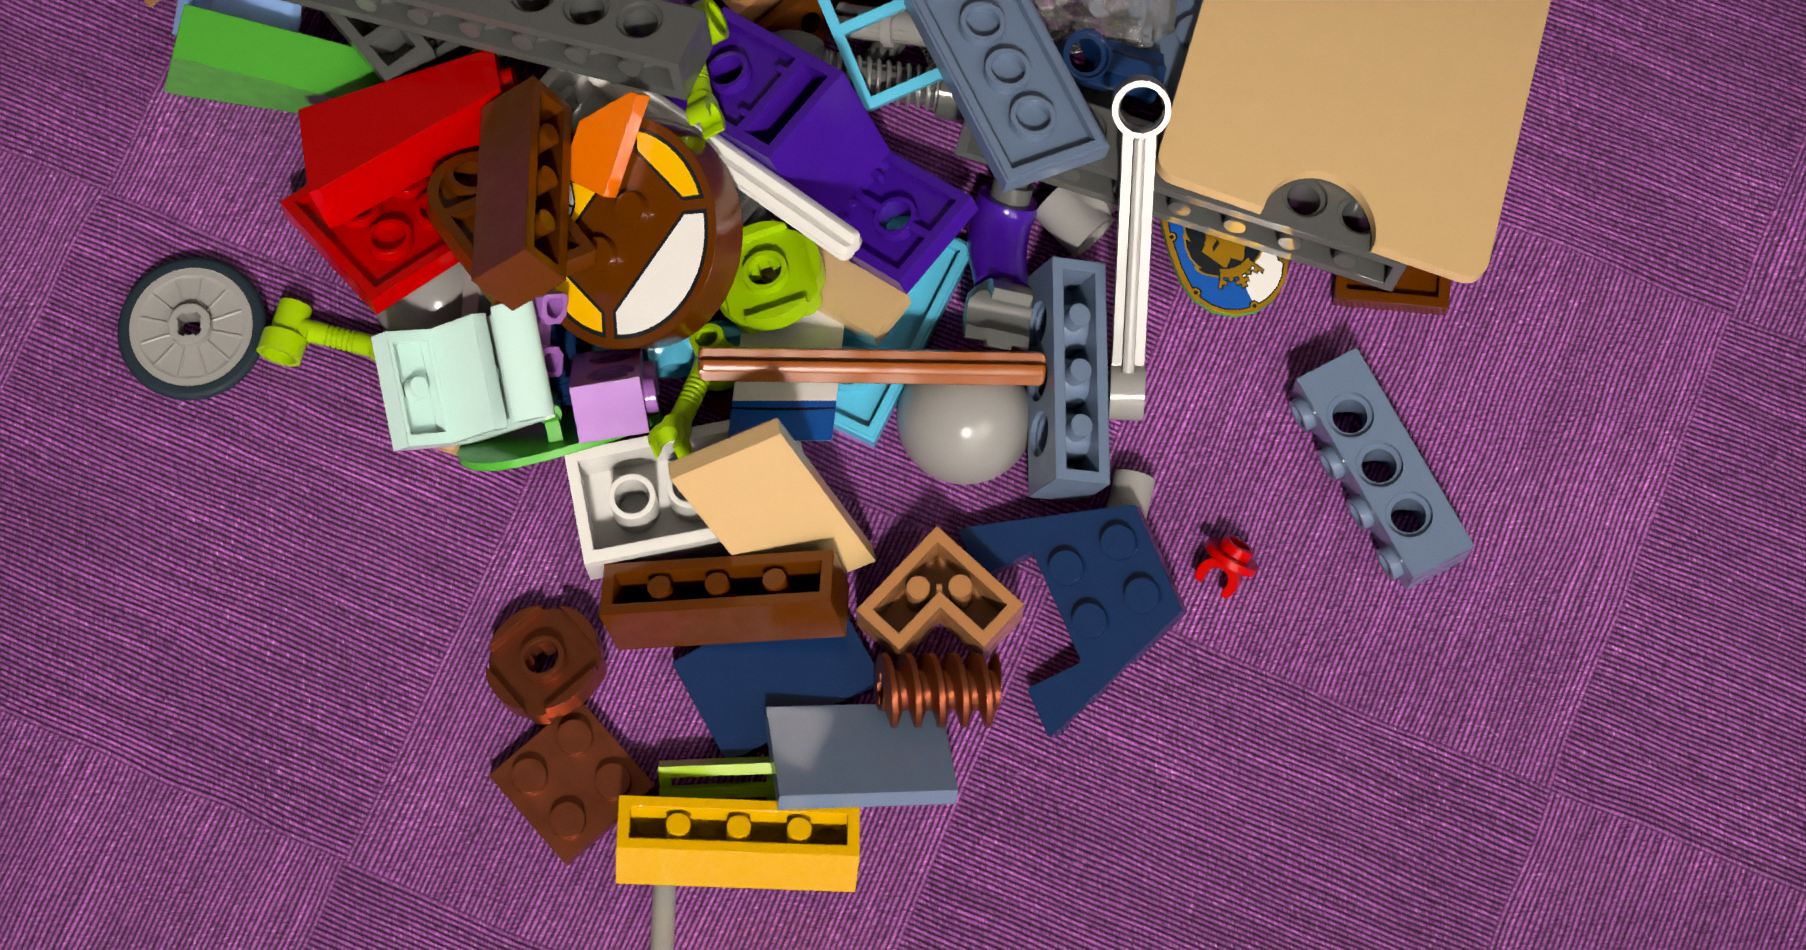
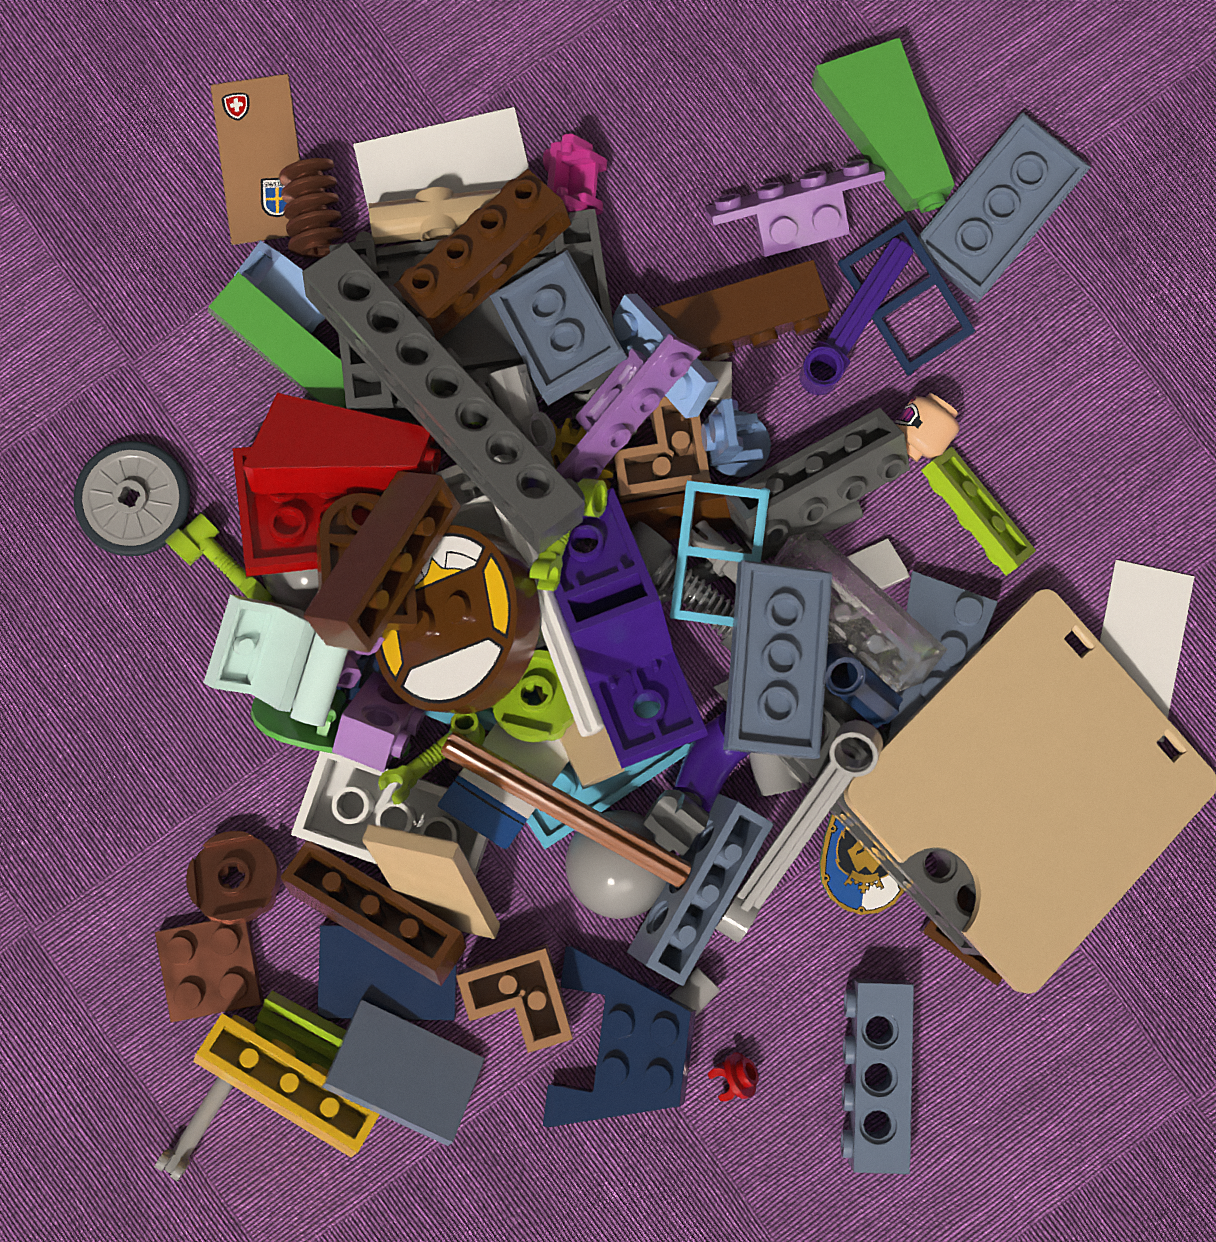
camera: 30 degrees right, 10 degrees up
orange tile [570,91,650,198] -> none
copper piece [874,653,1002,728] -> none

